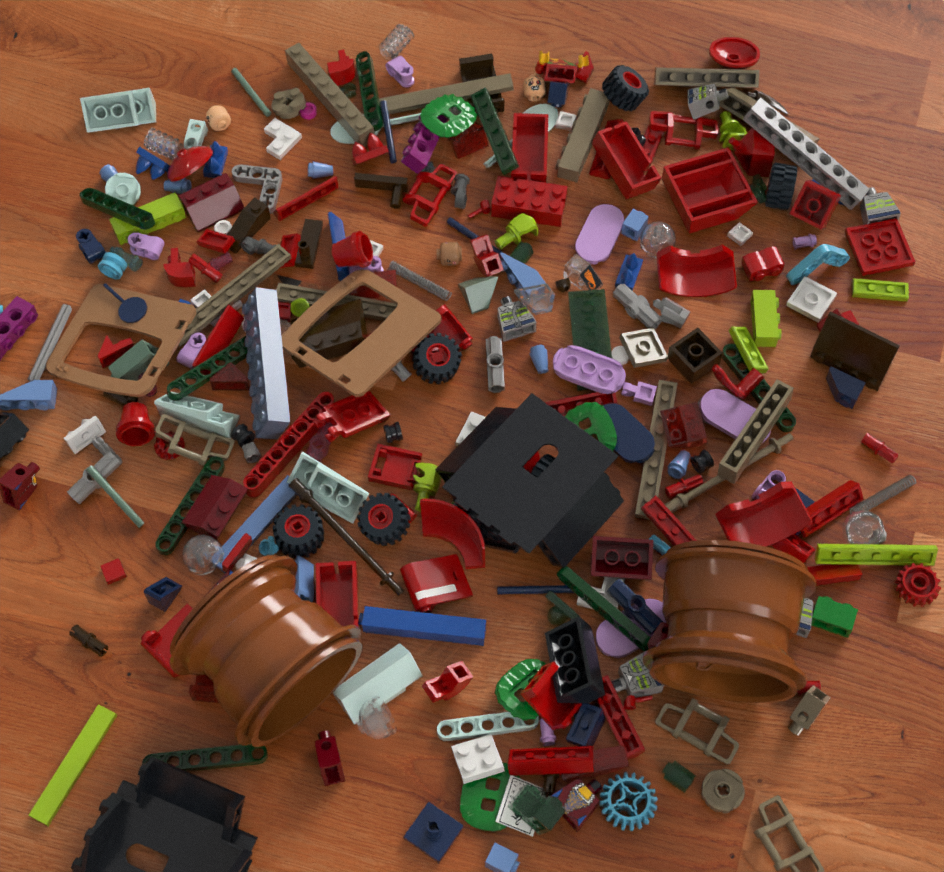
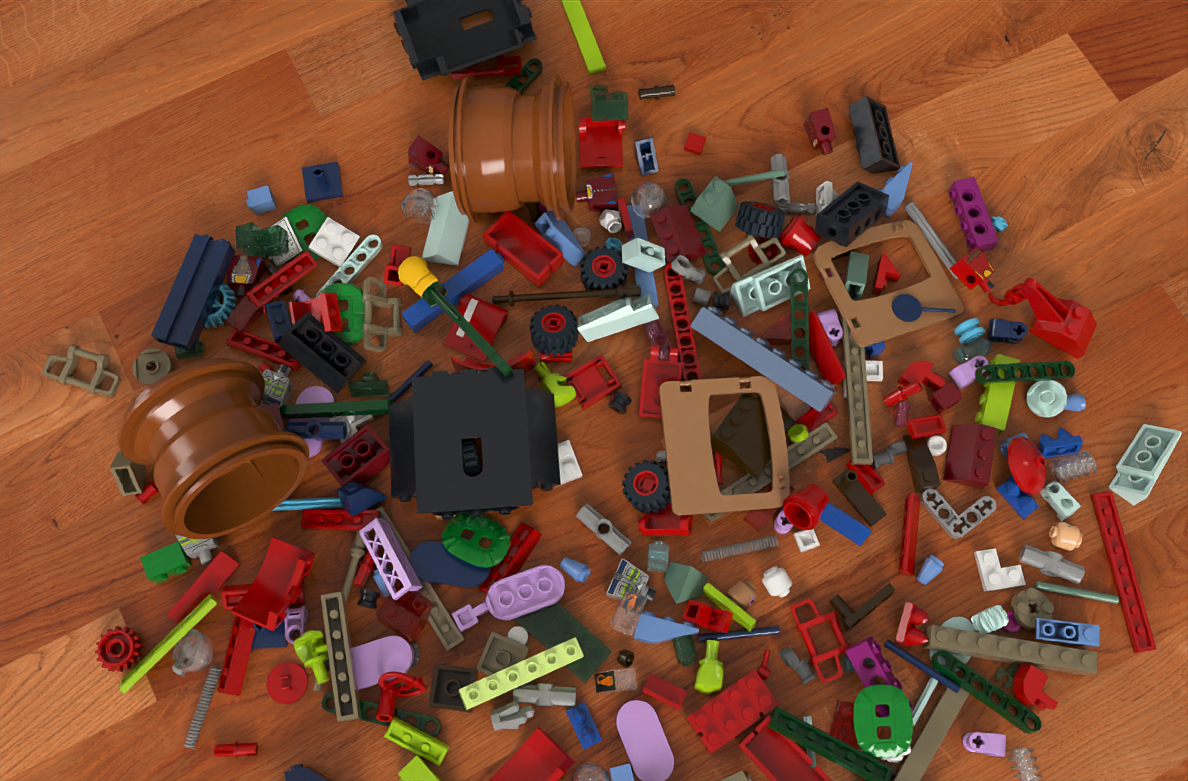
camera: 135 degrees right, 10 degrees up
none -> dark blue brick [151,234,235,352]
none -> red piece [266,662,308,704]
none -> lime piece [293,630,331,685]
none -> dark blue slope [338,481,387,516]
none -> lavender fence [359,518,423,600]
none -> dark tan bar [363,277,402,352]
none -> piece [398,256,513,376]
none -> light grey axle [408,173,444,186]
none -> yellowish green brick [458,637,584,710]
none -> clear green brick [589,84,628,121]
none -> light aqua brick [622,238,665,273]
none -> red panel [641,673,687,711]
none -> clear light blue brick [647,541,669,572]
none -> light grey connector [671,255,706,285]
none -> sand green slope [690,176,739,232]
none -> lime tile [702,583,756,632]
none -> black wheel [735,201,786,238]
none -> white head [762,566,792,598]
none -> black brick [814,181,889,247]
none -> dark red brick [928,382,963,414]
none -> red torso [949,247,995,293]
none -> light aqua gear [971,605,1009,634]
none -> red slope [988,278,1097,359]
none -> light grey piece [1019,545,1085,584]
none -> medium blue slope [1036,618,1100,647]
none -> red tile [1090,491,1157,653]

